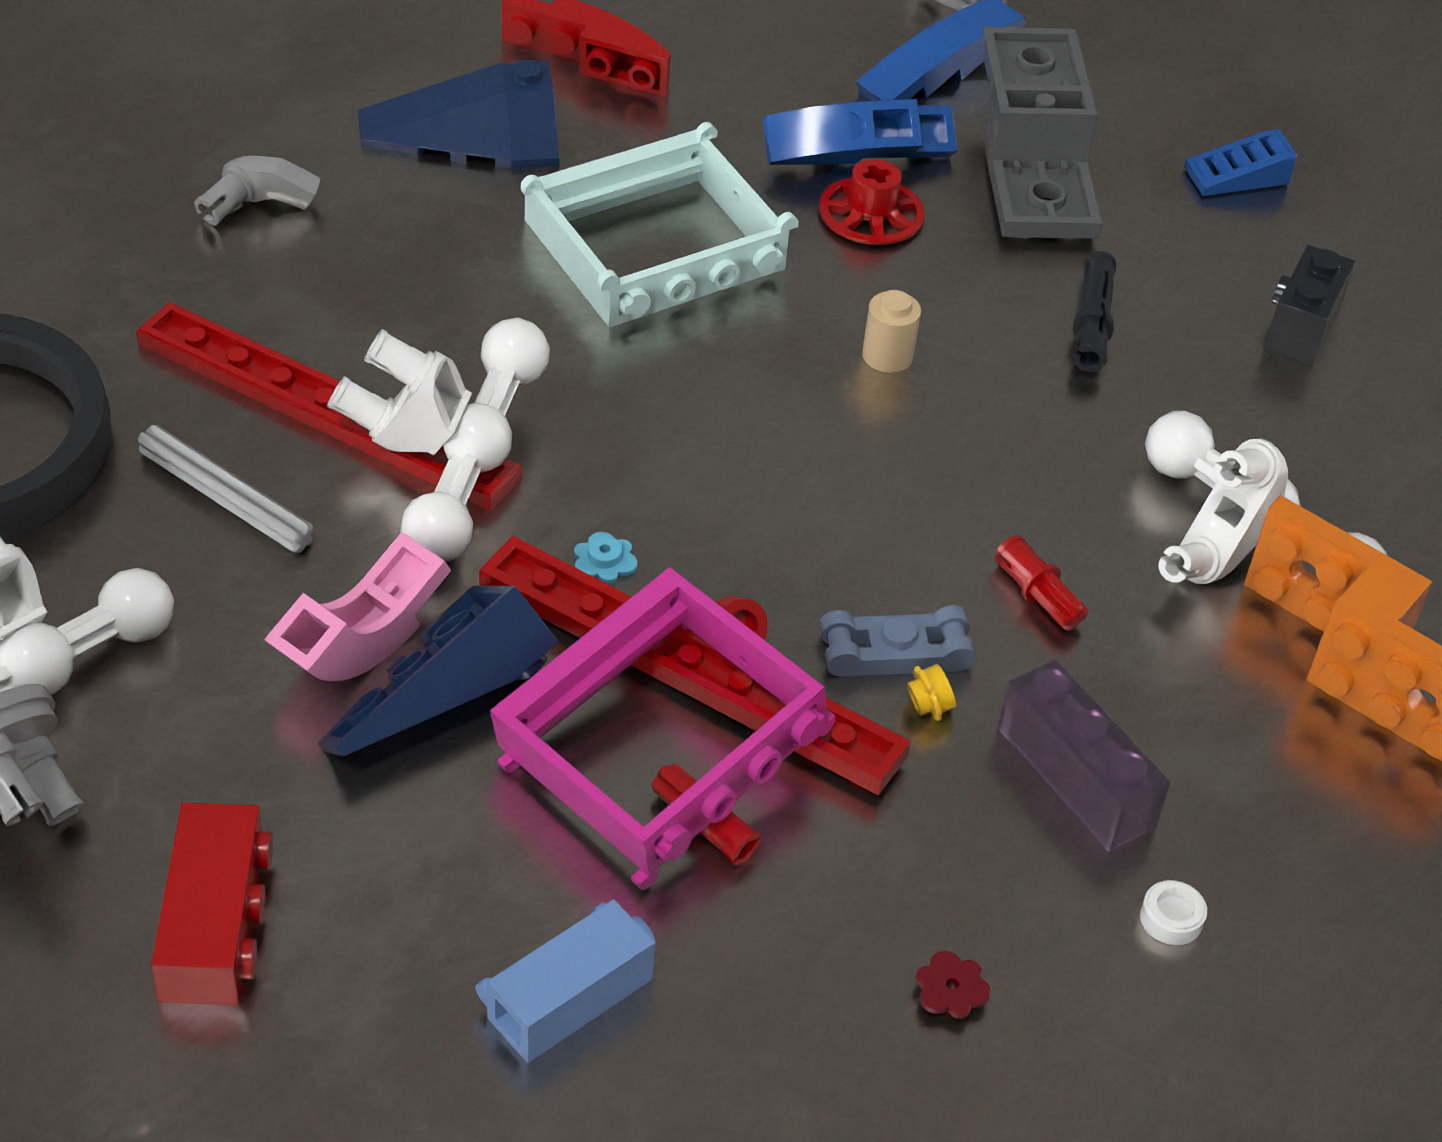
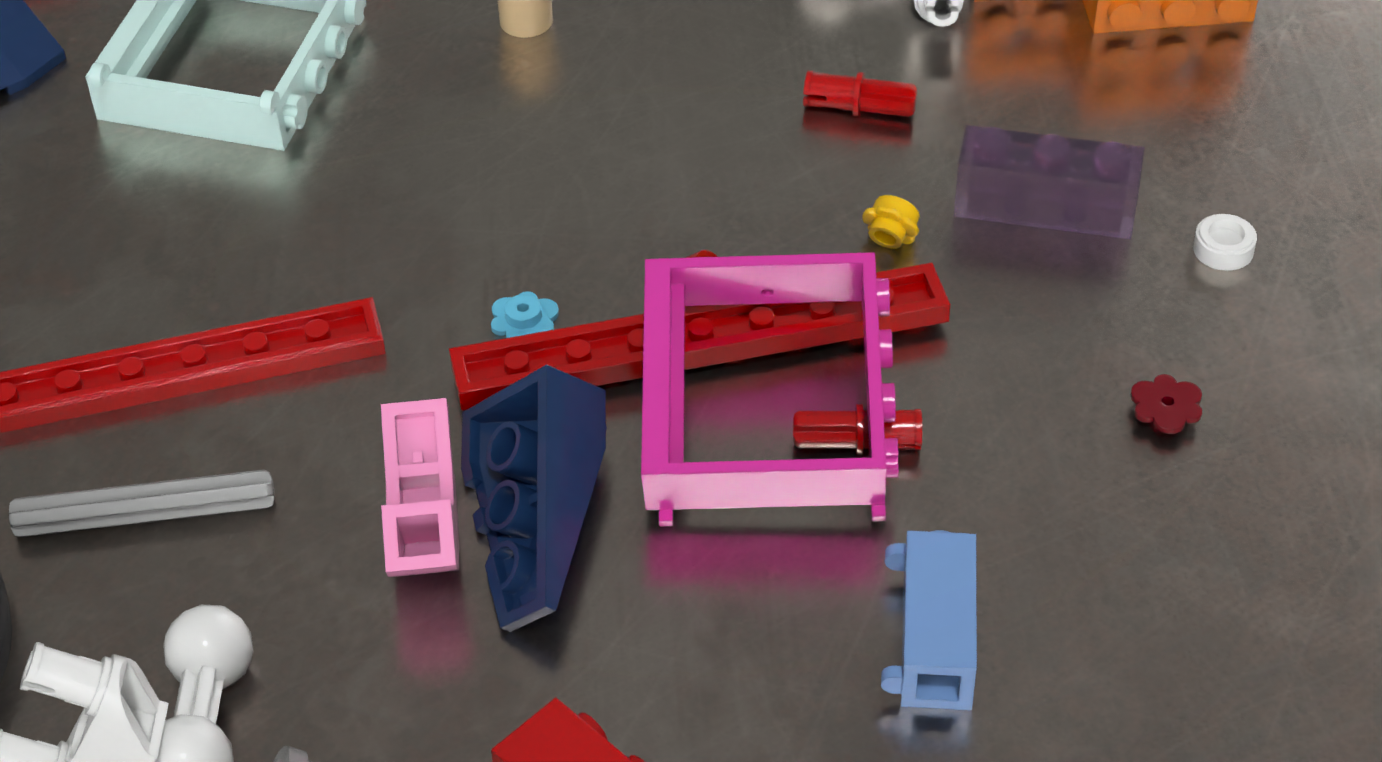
camera: 40 degrees left, 0 degrees up
white connector [327,317,550,562] -> none
sand blue plate [819,605,977,677] -> none

